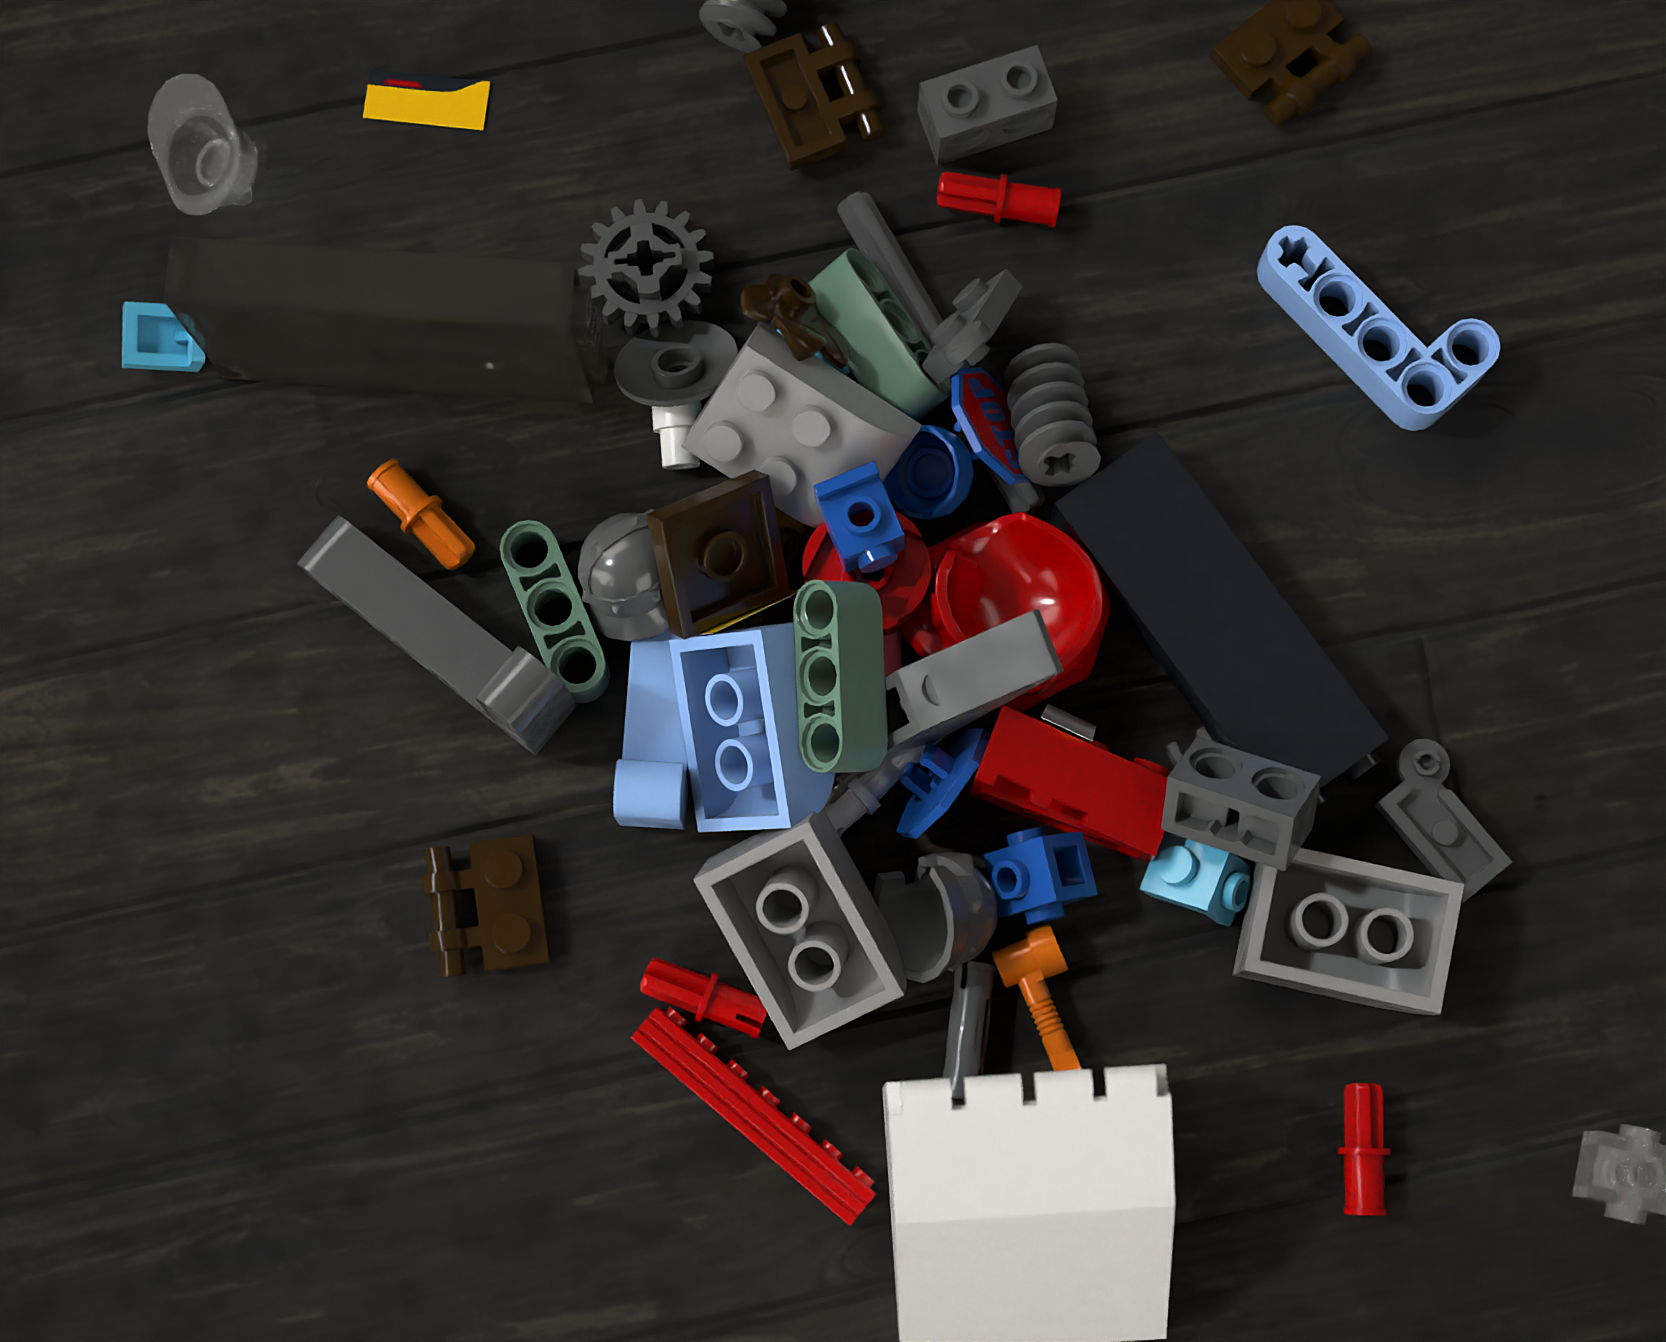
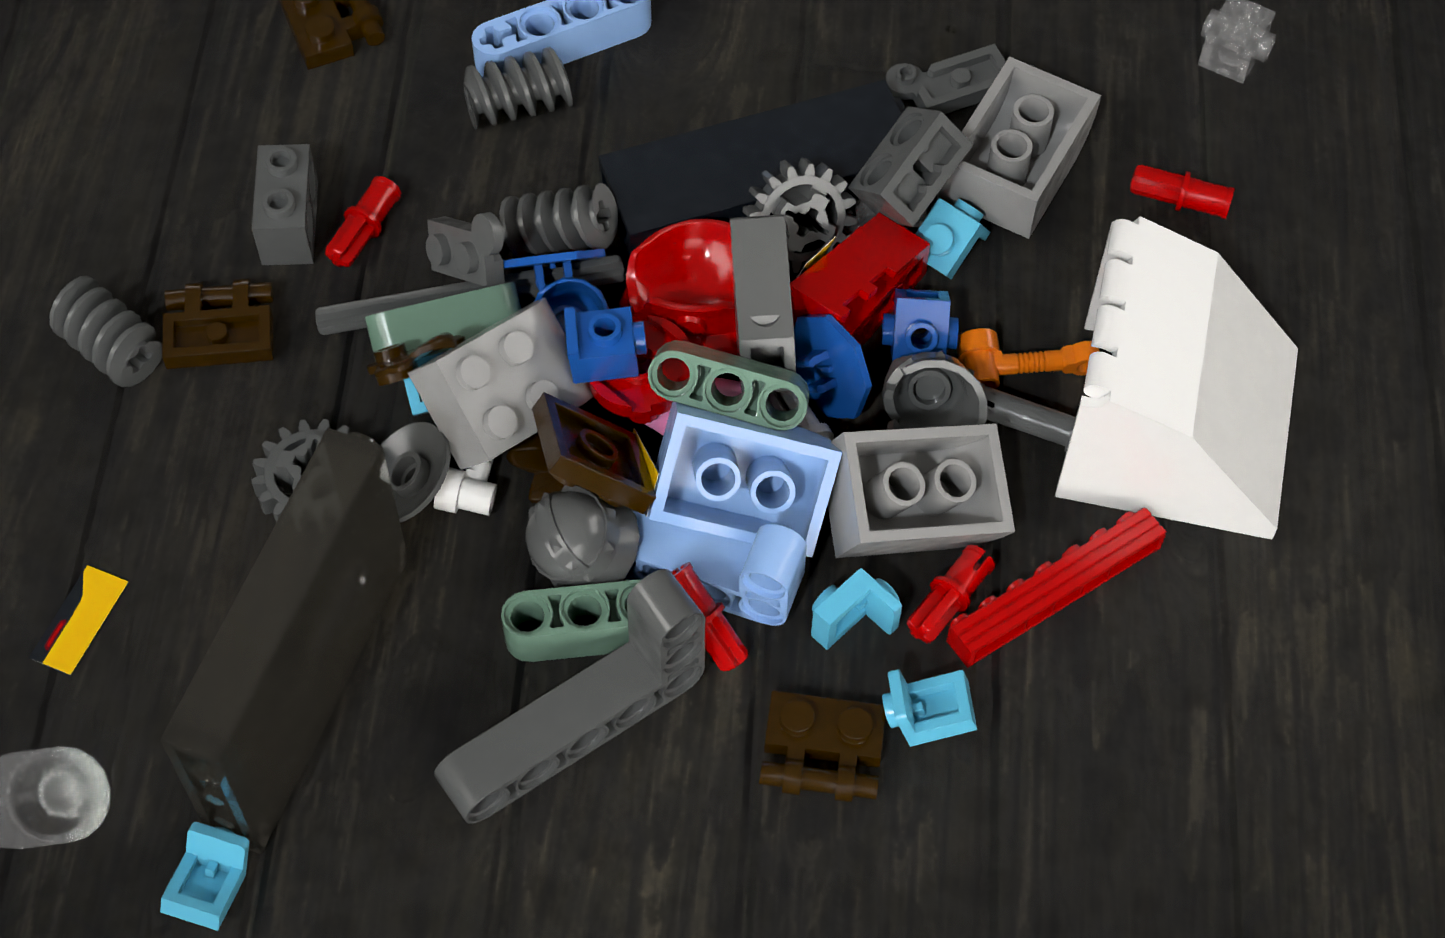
camera: 75 degrees left, 20 degrees down
orange axle [367,459,476,571] -> none
none -> dark grey piece [463,47,573,130]
none -> red axle [671,562,748,671]
none -> dark grey gear [742,157,857,273]
none -> medium azure bracket [811,568,902,650]
none -> medium azure bracket [882,669,977,747]

